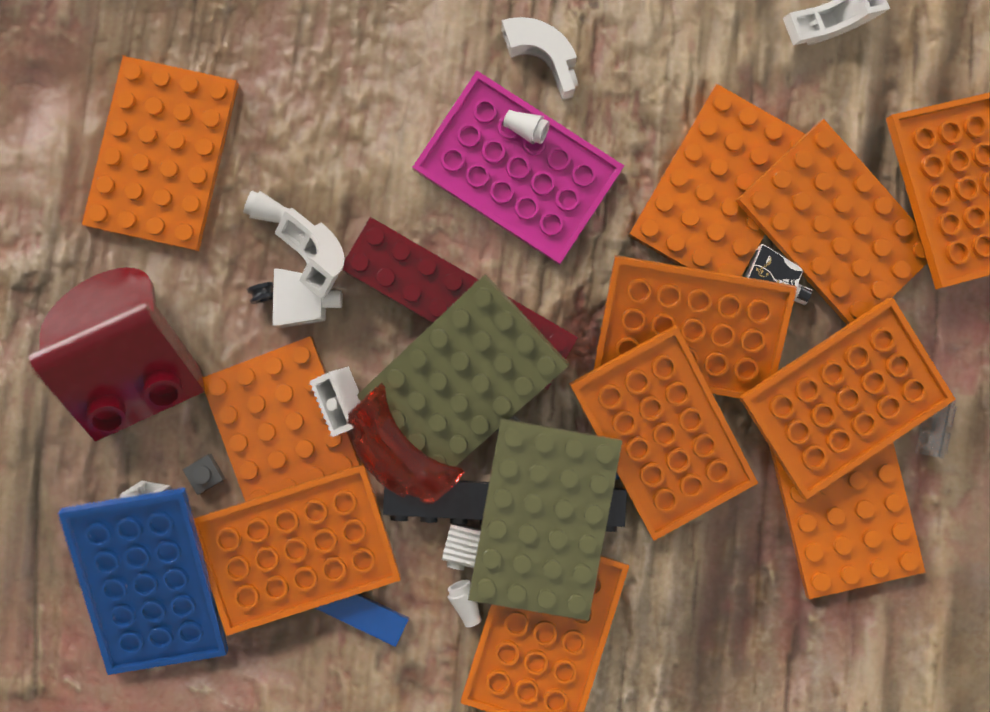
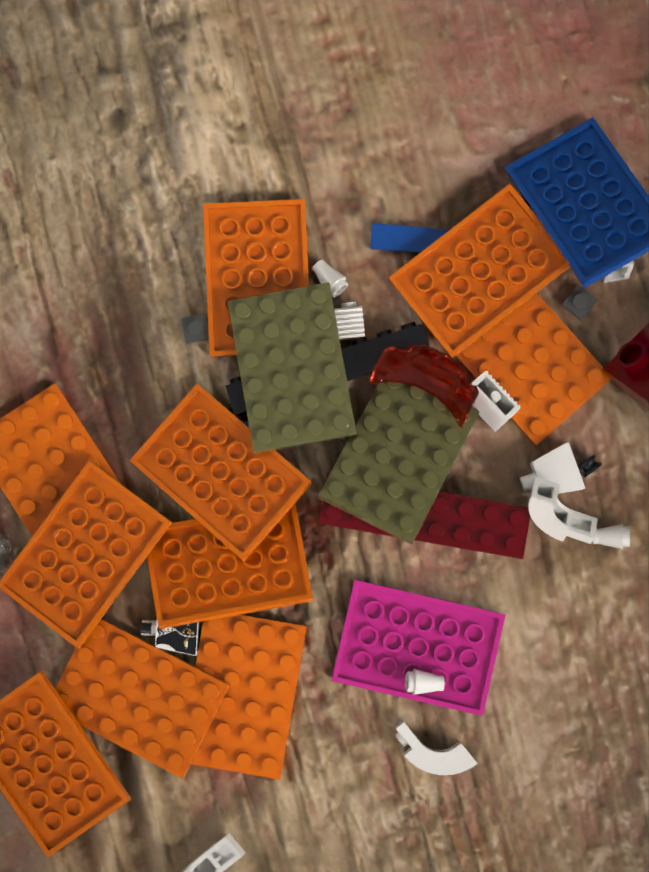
camera: 160 degrees right, 0 degrees up
none -> dark grey plate [181,314,209,344]

